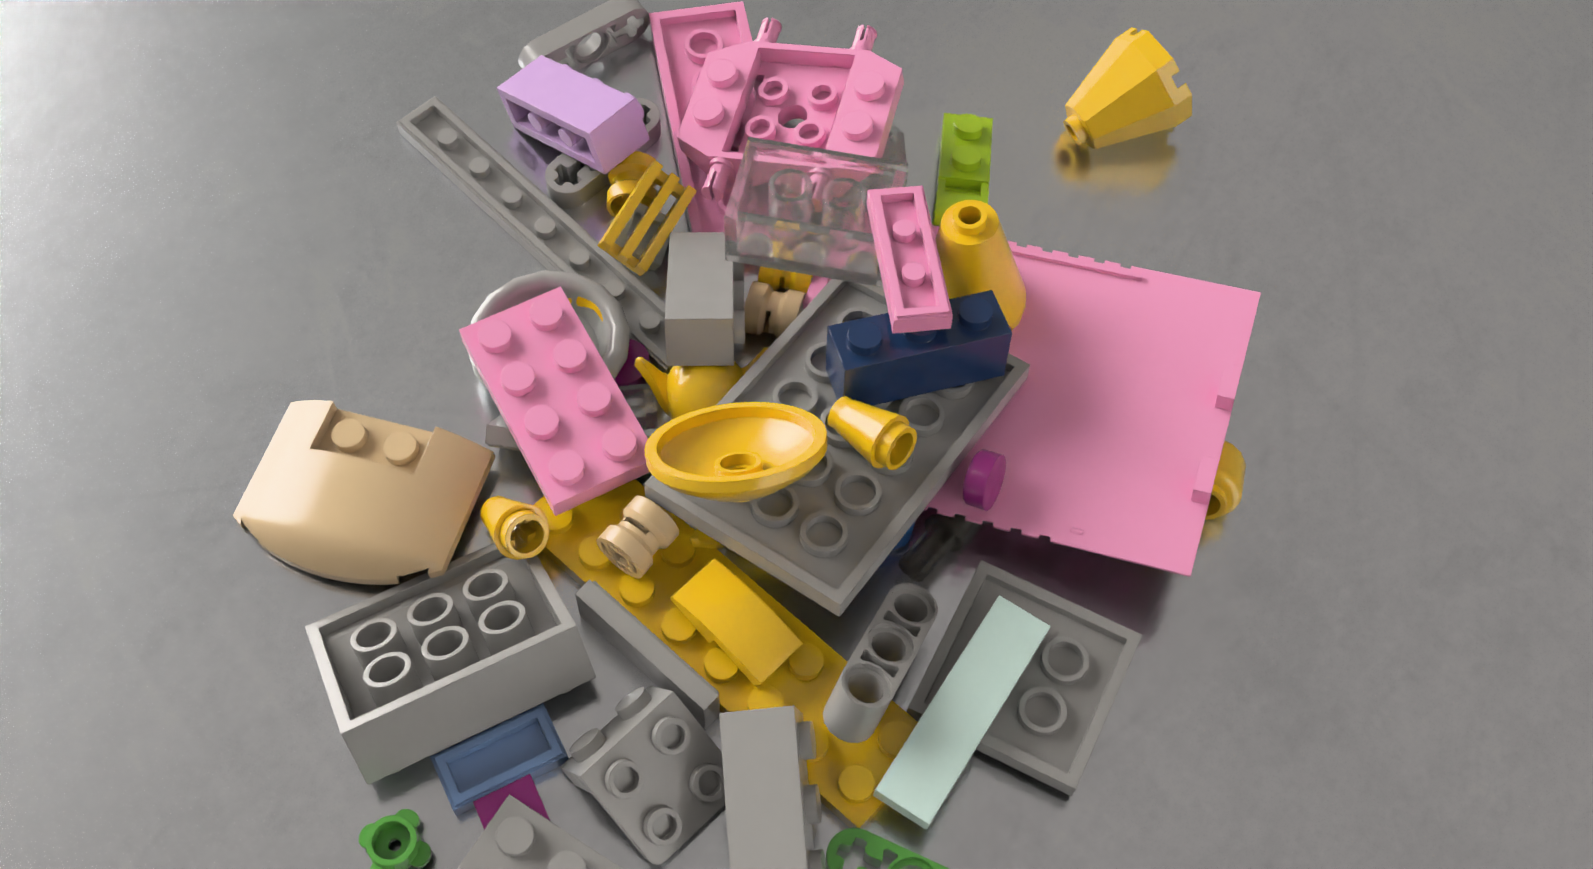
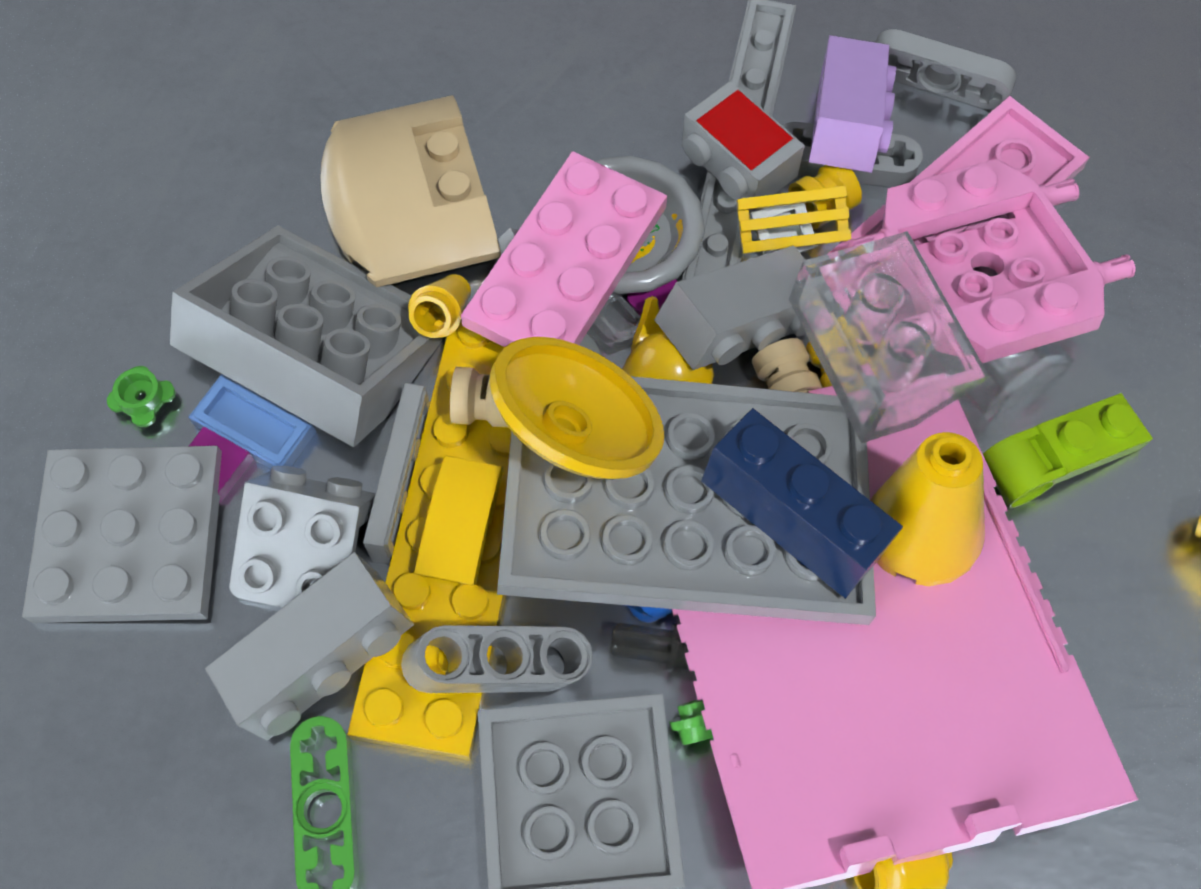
camera: 60 degrees right, 5 degrees up
yellow cone [828,396,917,470] -> none
bright pink tile [866,185,953,334] -> none
light aqua tile [873,595,1051,830] -> none
magenta tile [963,449,1006,511] -> none
none -> bright green plate [669,699,713,745]
none -> brick [681,80,805,211]

